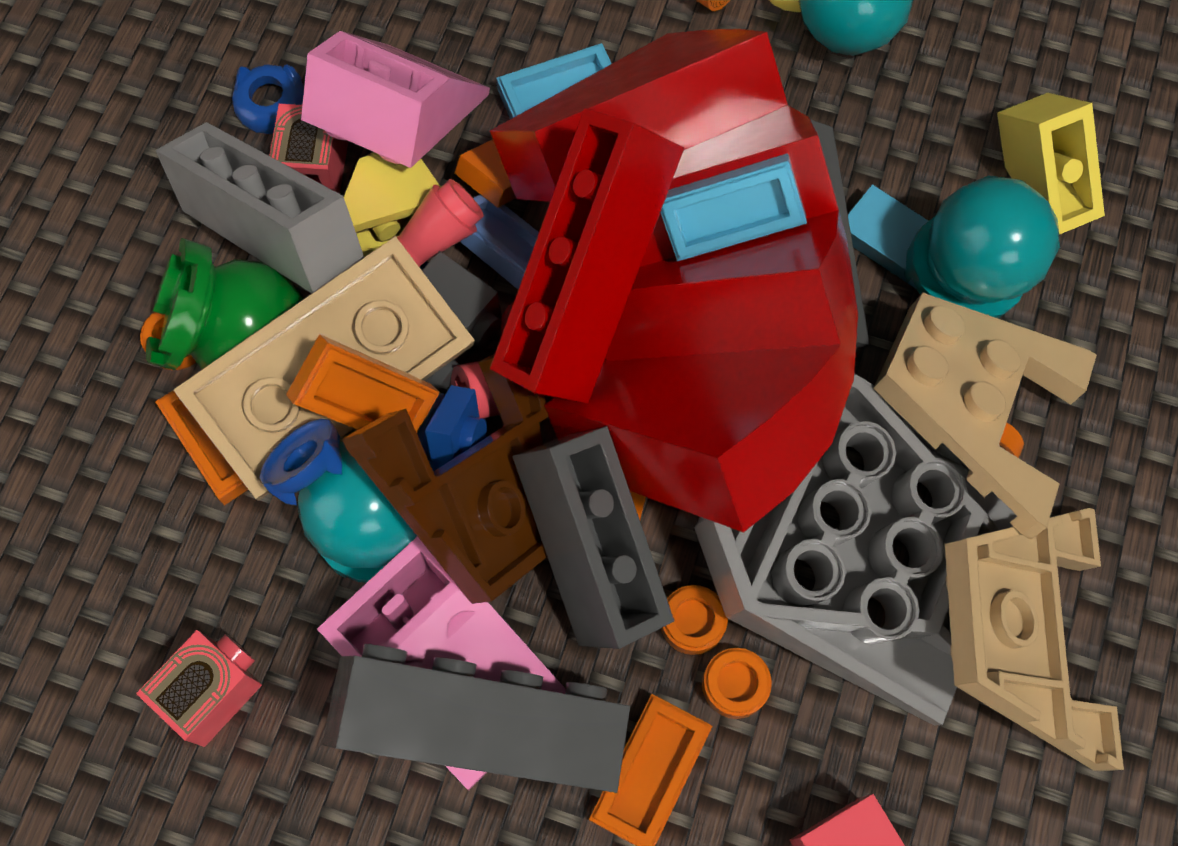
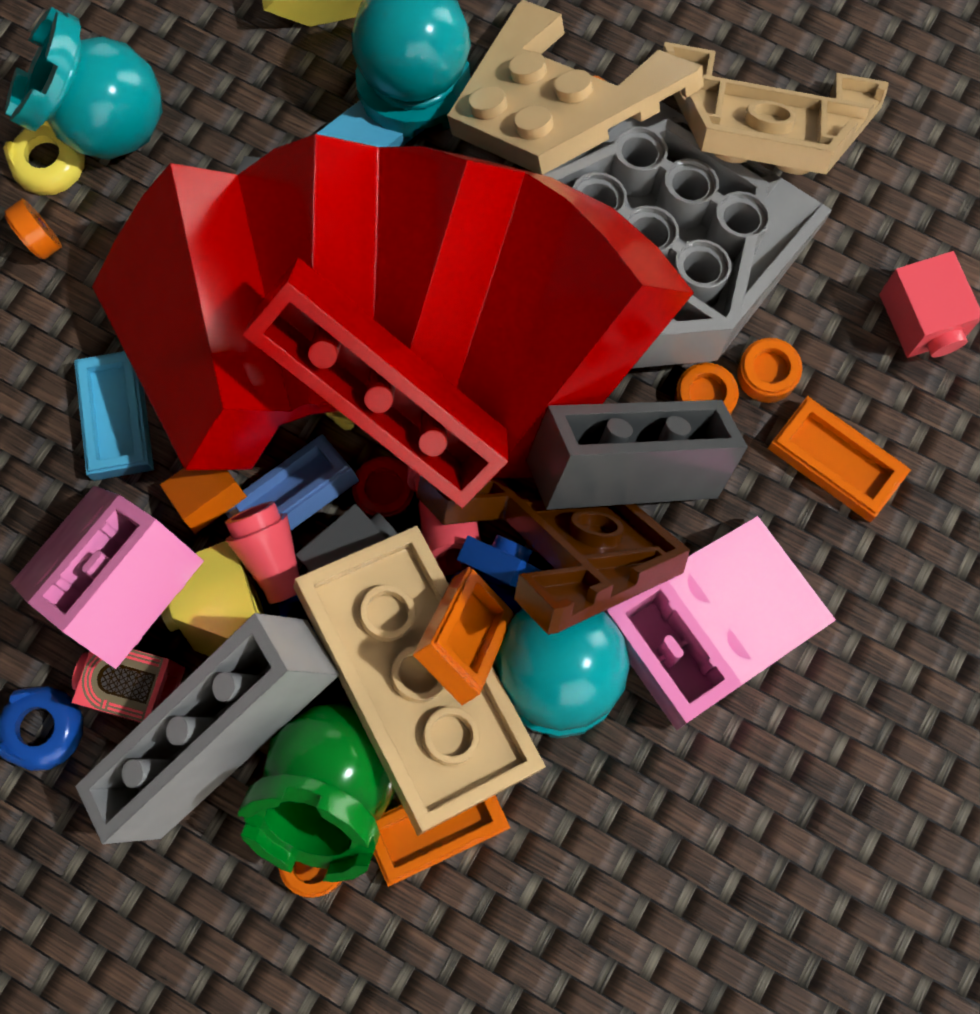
camera: 75 degrees left, 5 degrees up
brick [136,630,262,747] -> none
blue piece [260,418,342,505] -> none
dark grey brick [322,644,630,793] -> none
medium azure tile [661,153,807,261] -> none

